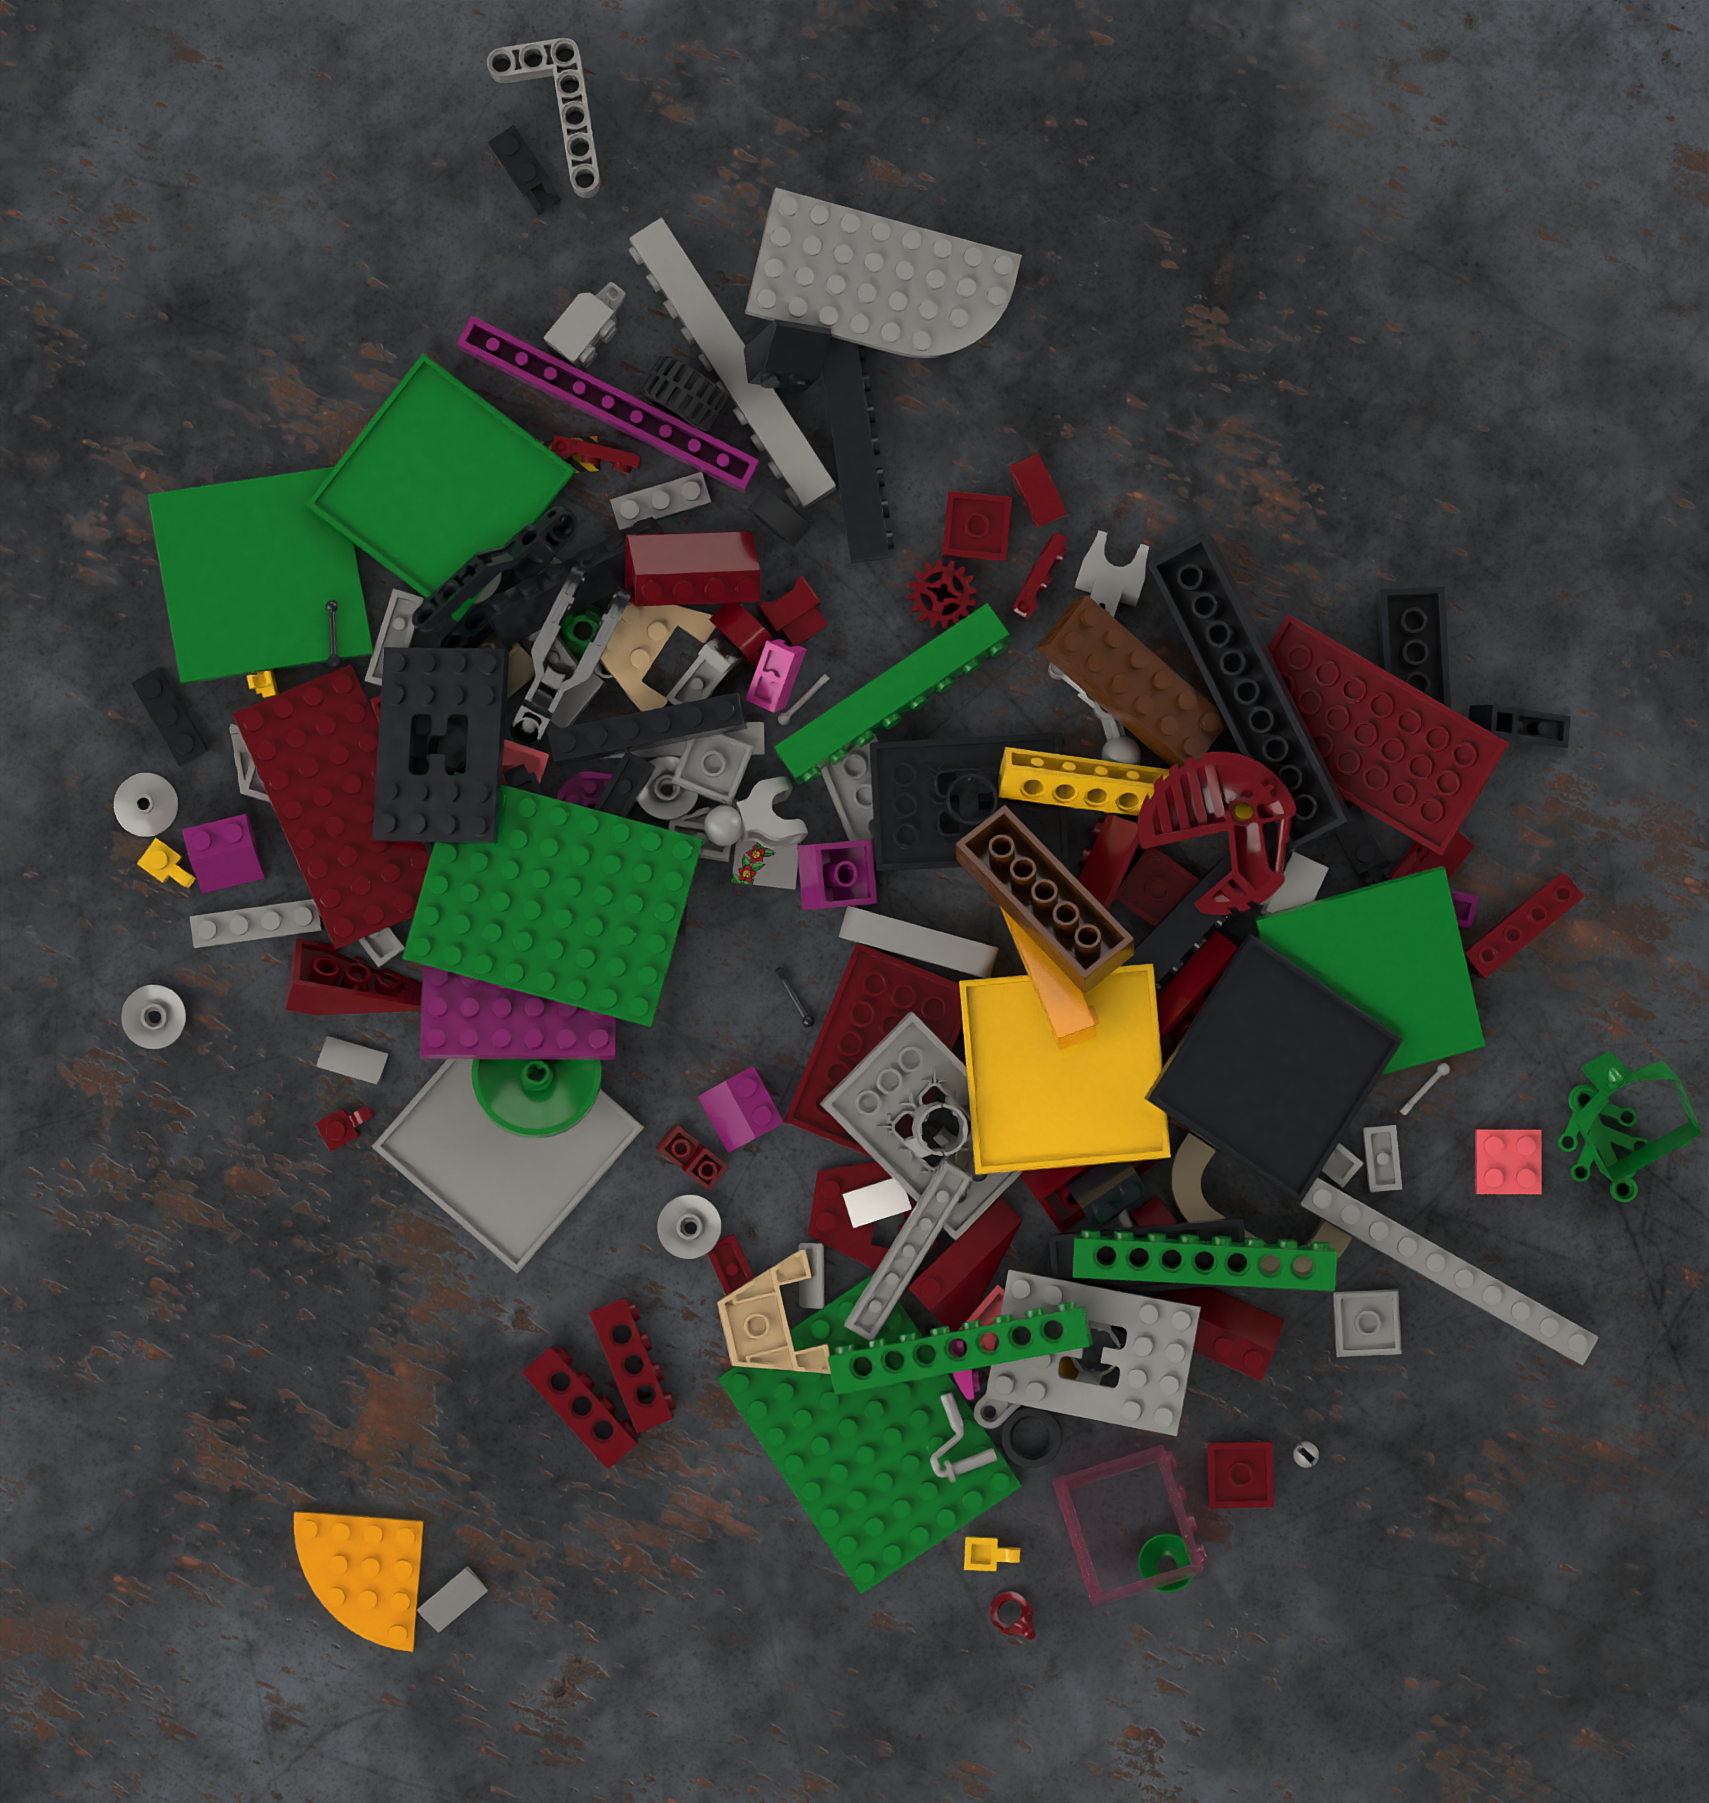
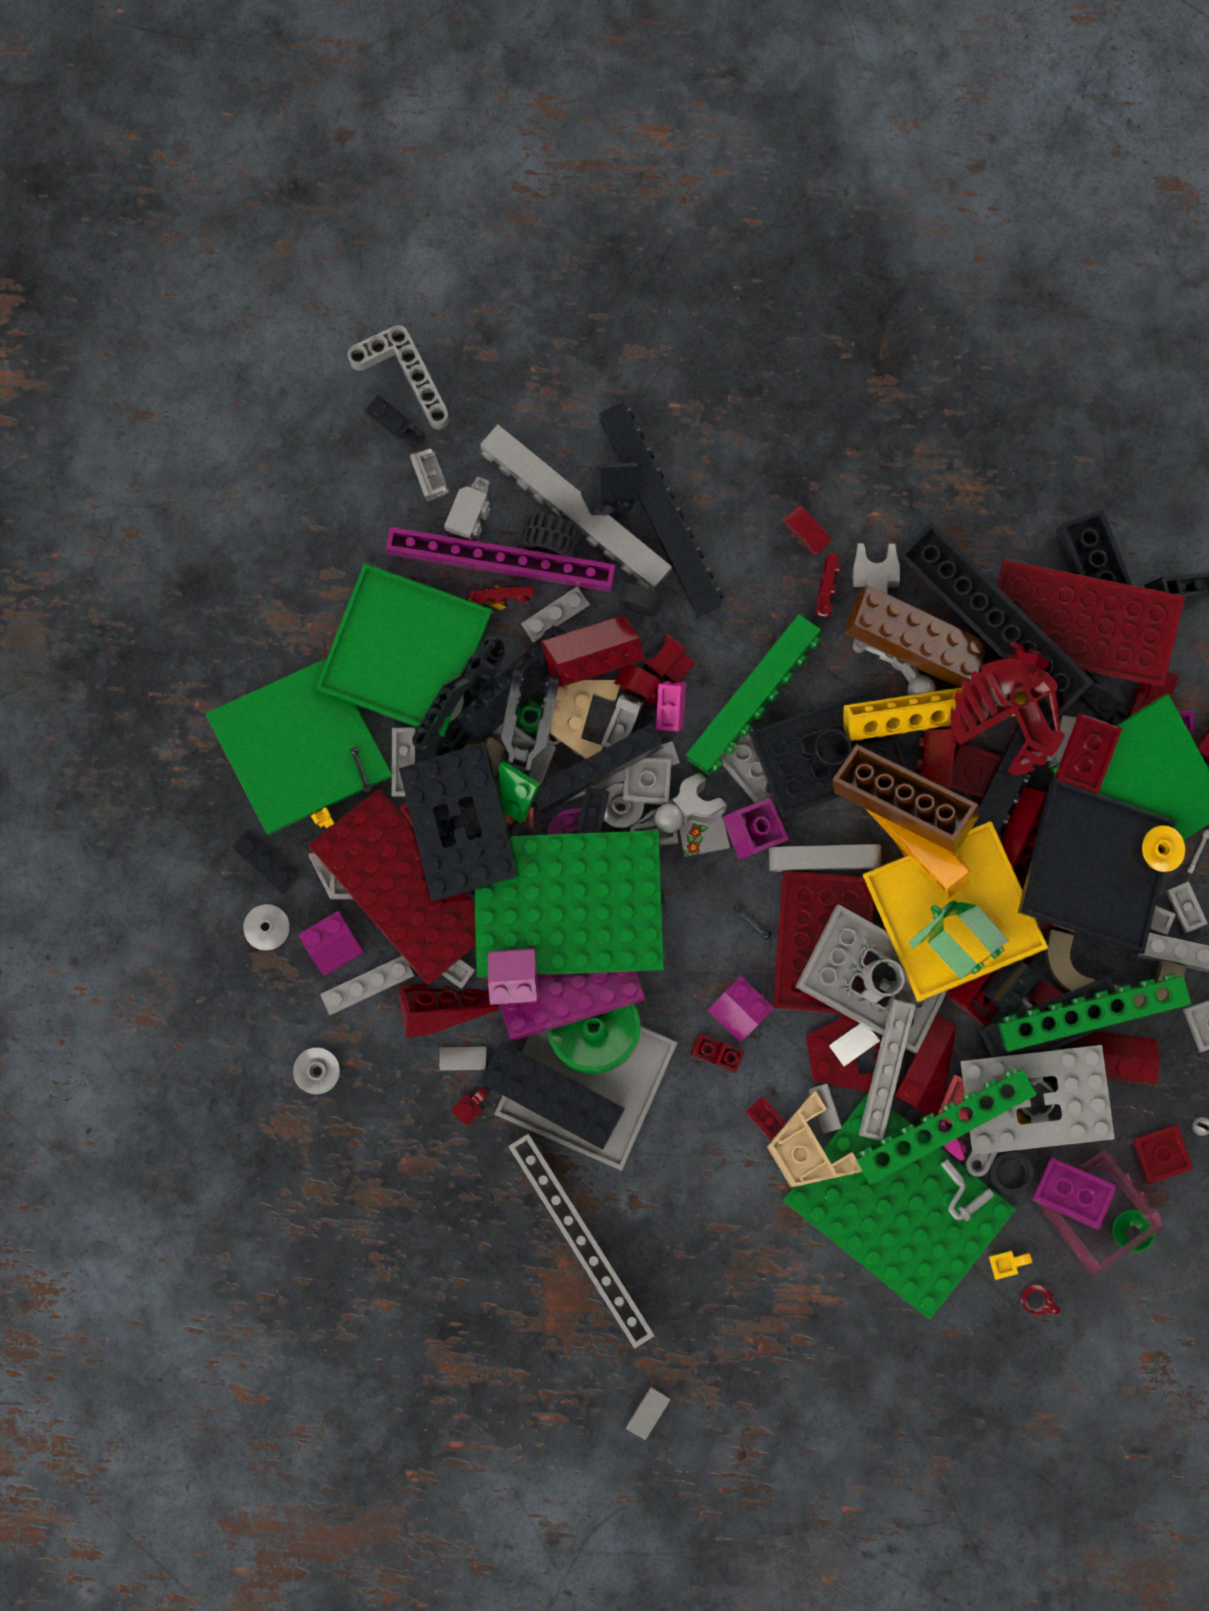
camera: 20 degrees left, 5 degrees down
yellow plate [137,838,196,888] -> none
light orange plate [294,1511,424,1652] -> none
dark red brick [522,1345,638,1470] -> none
dark red brick [589,1297,677,1433] -> none
light grey dish [657,1195,722,1259] -> none
light grey plate [745,188,1022,358] -> none
light grey hinge [778,674,830,725] -> none
dark red gear [907,559,977,630] -> none
dark red plate [942,491,1012,562] -> none
none -> light grey hinge [410,449,450,502]
none -> black brick [479,1041,625,1150]
none -> magenta slope [488,948,539,1005]
none -> green wing [499,761,541,823]
none -> light grey brick [508,1134,654,1349]
none -> piece [908,900,1008,979]
none -> dark red plate [1006,642,1049,670]
none -> magenta tile [1032,1157,1117,1230]
none -> dark red tile [1054,713,1123,794]
none -> yellow dish [1142,826,1185,872]

